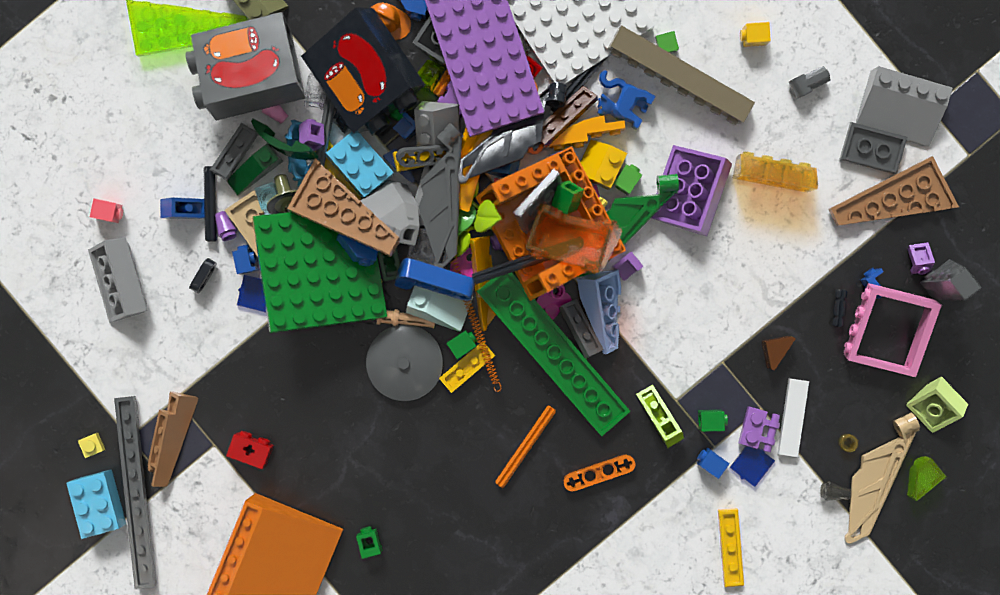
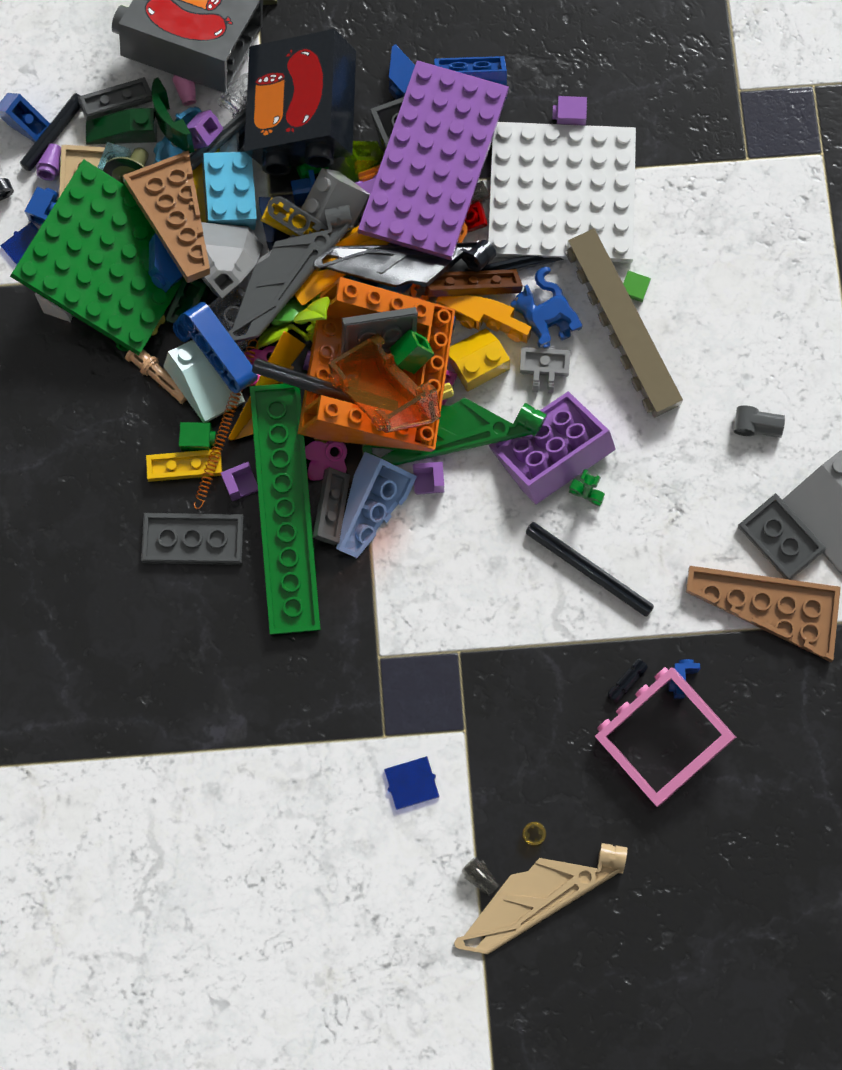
camera: 40 degrees right, 15 degrees down
dark grey dish [366,324,443,401] -> none
orange piece [371,2,411,40] -> none
orange axle [496,405,556,488] -> none
orange beam [563,455,635,491] -> none
bright green brick [612,164,642,196] -> none
lime slope [636,385,684,448] -> none
blue brick [697,448,730,479] -> none
green brick [698,410,728,432] -> none
yellow tile [718,508,744,587] -> none
clear yellow slope [732,152,818,193] -> none
medium lavender plate [738,406,780,453] -> none
yellow brick [740,22,771,47] -> none
reddish brown slope [761,336,796,371] -> none
white tile [777,378,809,457] -> none
yellowish green slope [906,376,968,433] -> none
clear neon green slope [907,456,947,501] -> none
medium lavender bracket [908,243,935,274] -> none
dark grey wedge [920,259,981,300] -> none
none -> dark grey tile [141,513,244,565]
none -> medium lavender panel [221,462,258,502]
none -> light grey hinge [520,347,570,393]
none -> black axle [526,522,654,617]
none -> green bar [569,469,605,507]

